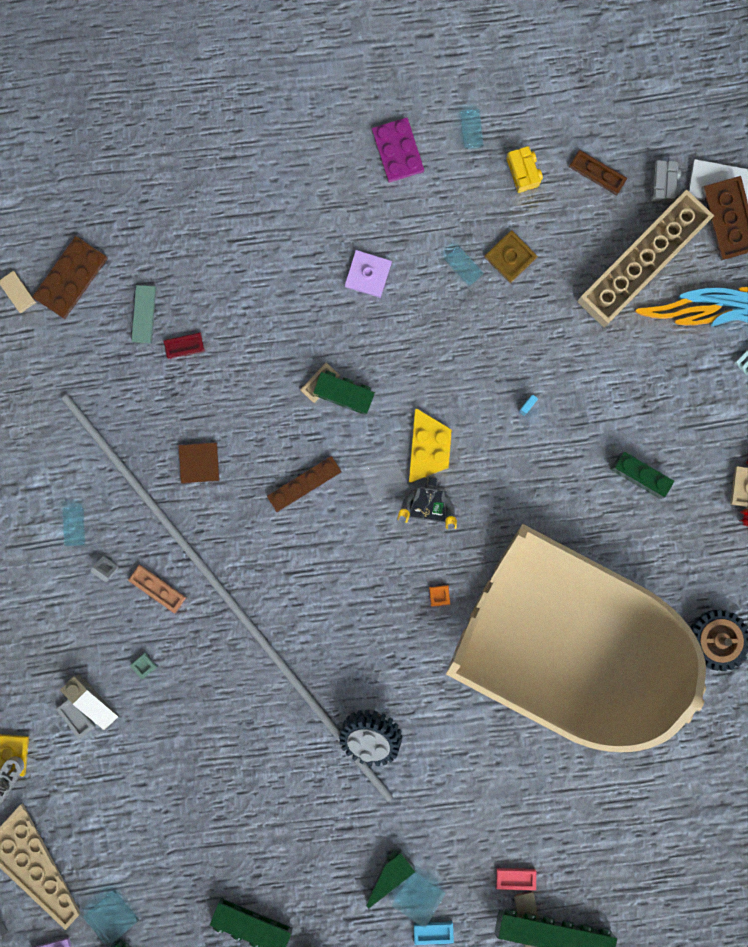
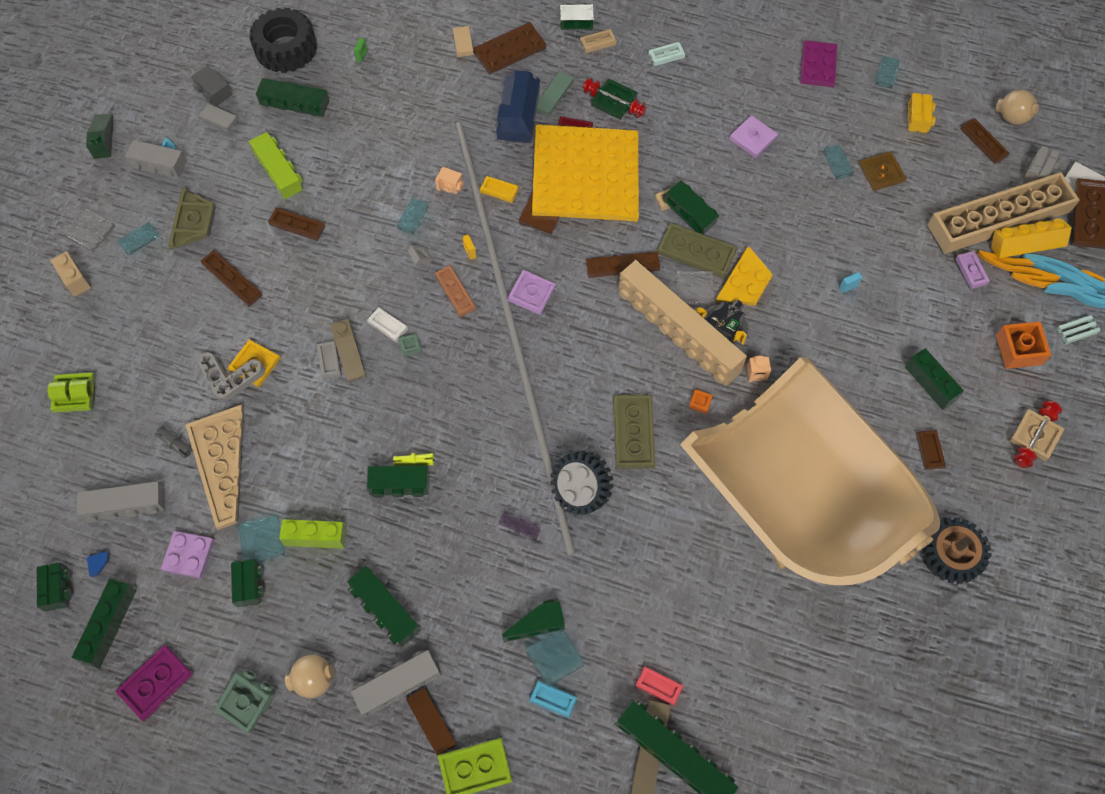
camera: 25 degrees right, 20 degrees down
none -> lime brick [279,519,347,549]
none -> white tile [367,307,408,342]
none -> dark green brick [367,466,430,498]
none -> neon yellow pin [393,453,435,466]
none -> light nougat brick [435,167,464,194]
none -> yellow tile [462,234,476,260]
none -> yellow tile [480,176,519,203]
none -> dark blue brick [496,70,540,143]
none -> clear purple pin [499,513,541,541]
none -> lavender plate [507,270,556,315]
none -> yellow plate [532,124,639,221]
none -> brick [560,3,593,30]
none -> tan tile [580,29,616,54]
none -> dark green plate [583,78,647,120]
none -> olive tile [613,395,655,469]
none -> tan brick [618,260,747,387]
none -> light aqua tile [648,42,685,66]
none -> olive tile [657,223,737,278]
none -> light nougat brick [746,356,771,382]
none -> reddish brown tile [916,430,946,470]
none -> lavender plate [955,251,990,289]
none -> yellow brick [991,219,1072,258]
none -> tan brick [996,90,1039,125]
none -> orange brick [996,321,1051,369]

